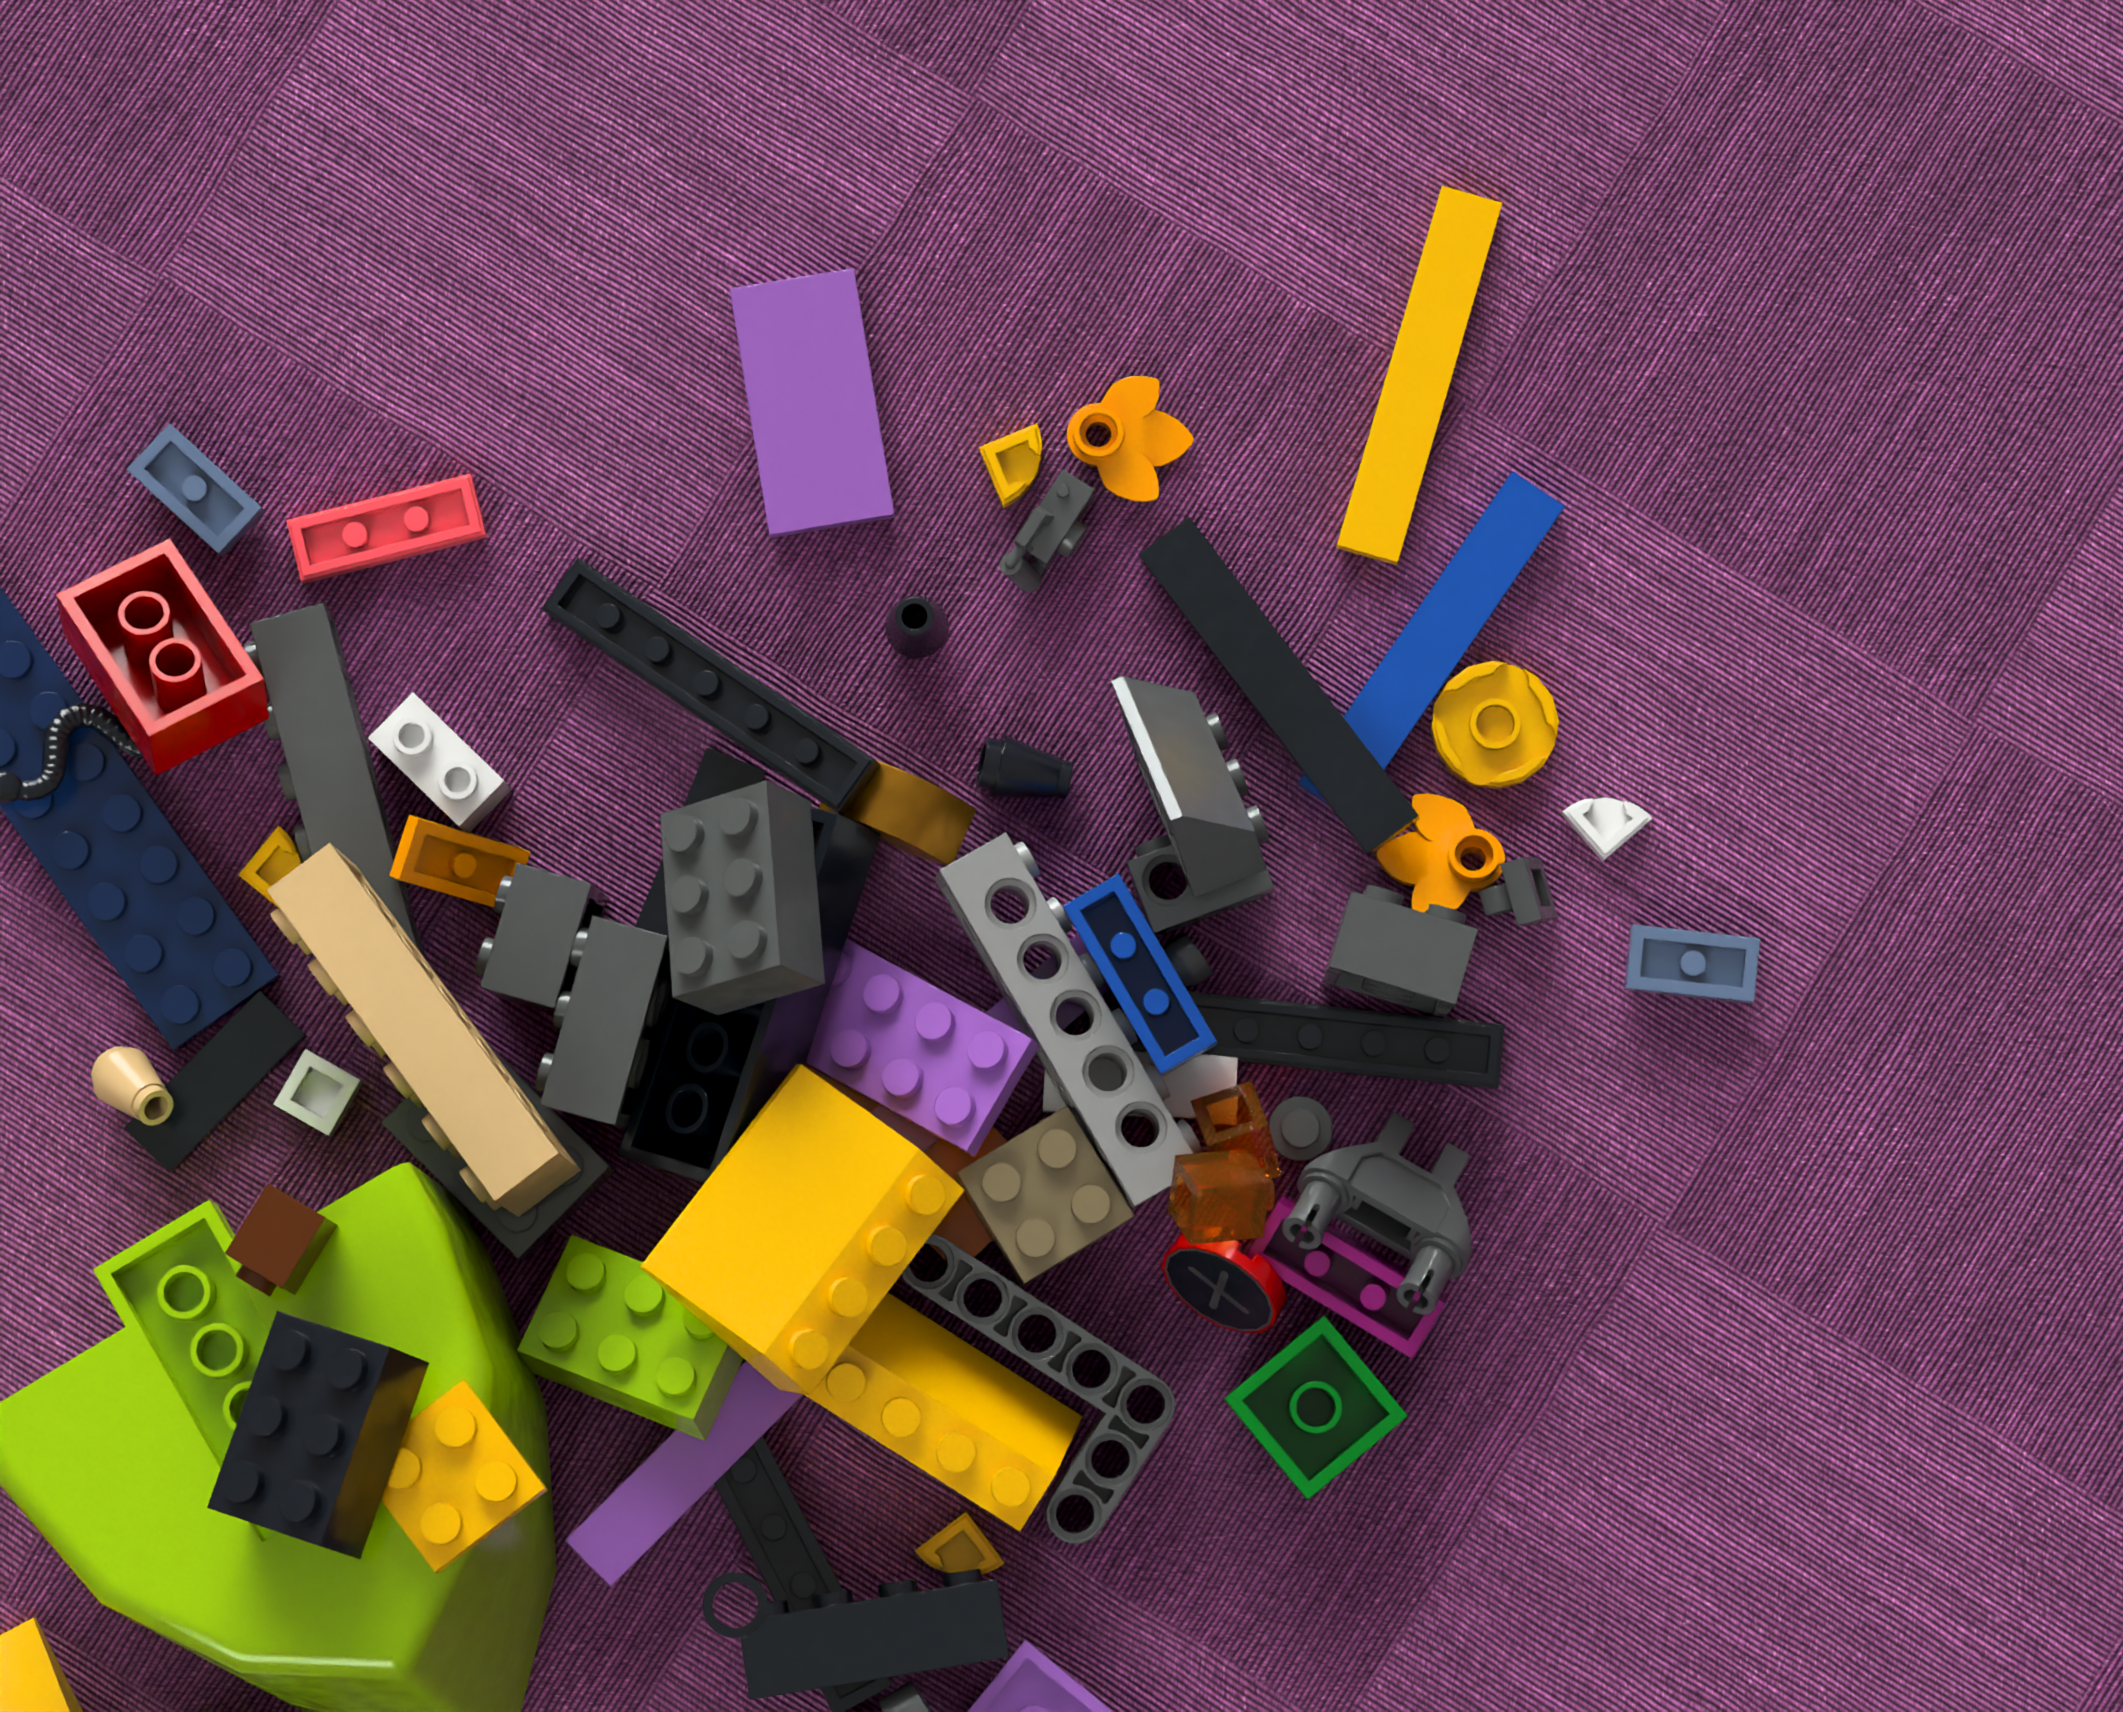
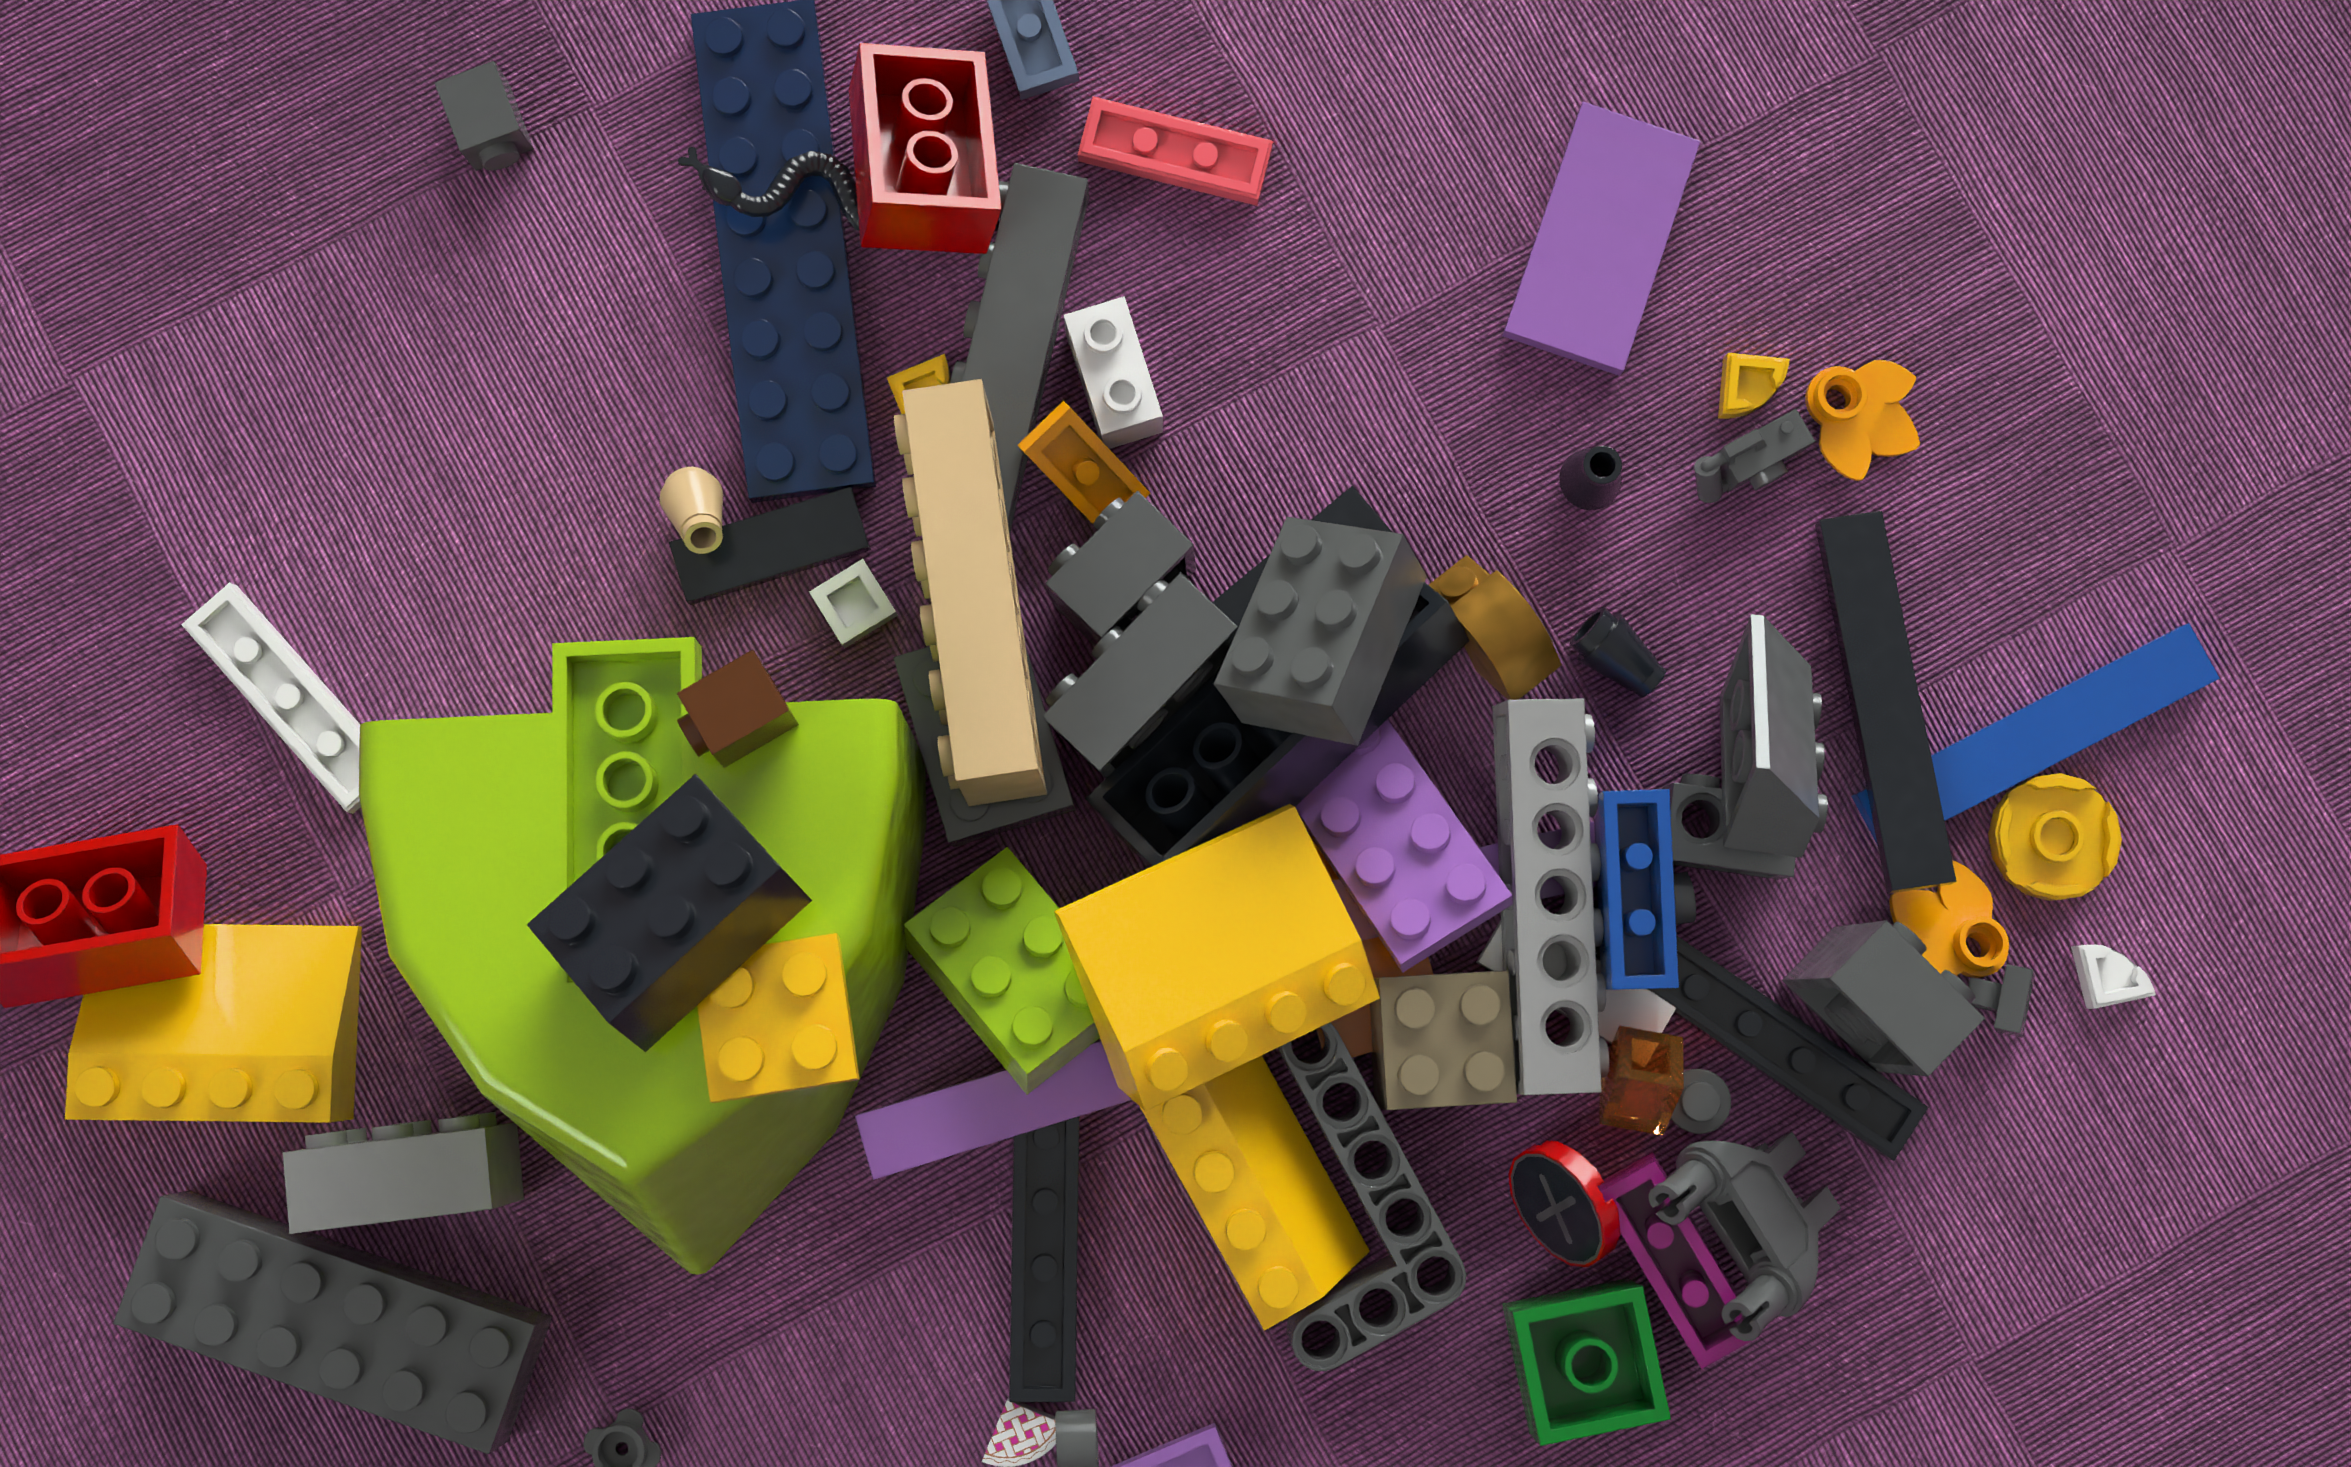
camera: 20 degrees right, 0 degrees up
black tile [541,558,881,816] -> none
black hinge [702,1569,1009,1700] -> none
yellow tile [915,1511,1005,1575] -> none
clear orange brick [1168,1148,1275,1245] -> none
yellow tile [1336,186,1502,566] -> none
sand blue plate [1624,924,1760,1004] -> none

